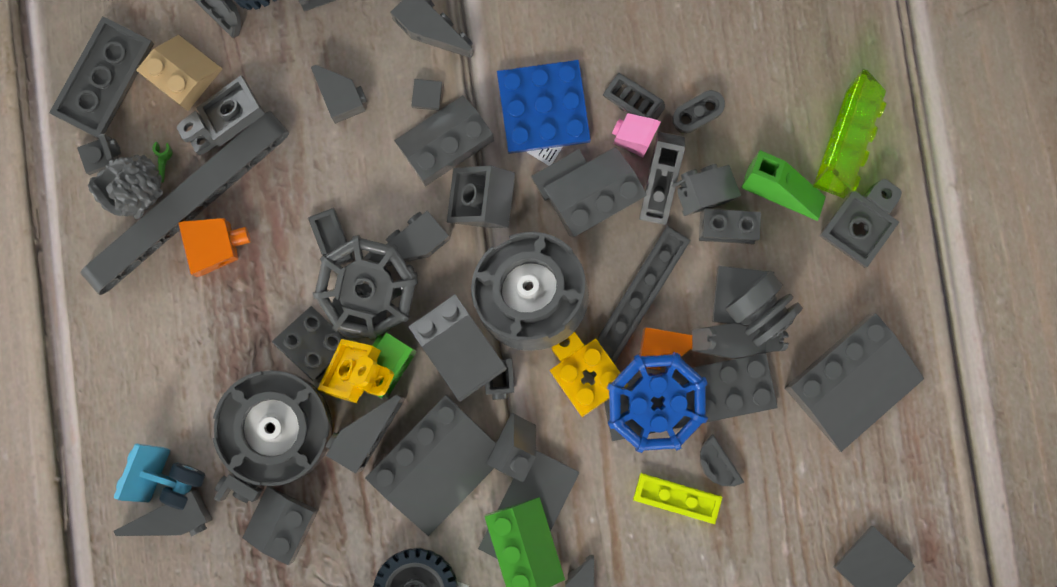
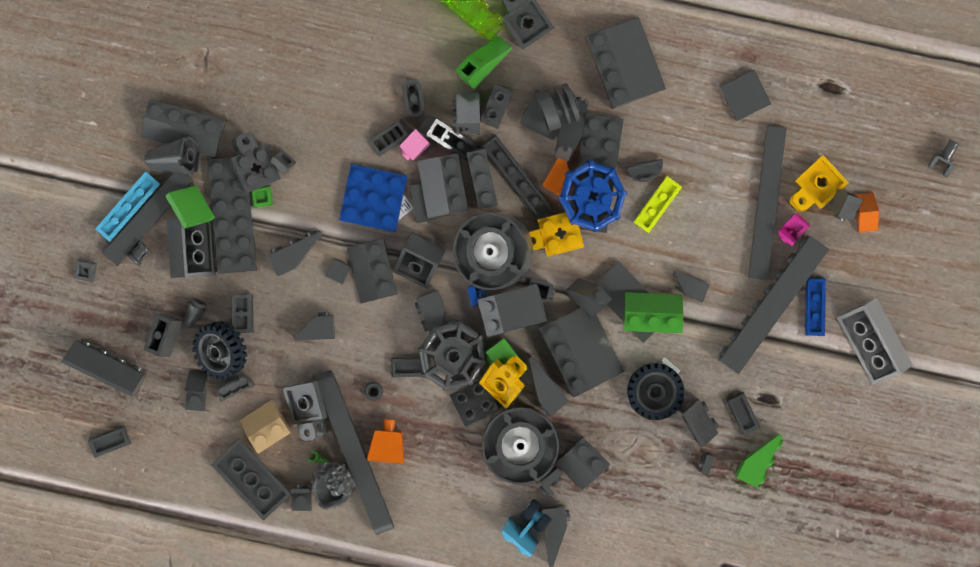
camera: 60 degrees left, 5 degrees up
none -> dark grey plate [364,382,383,401]
none -> dark grey brick [466,147,498,209]
none -> blue tile [467,286,487,306]

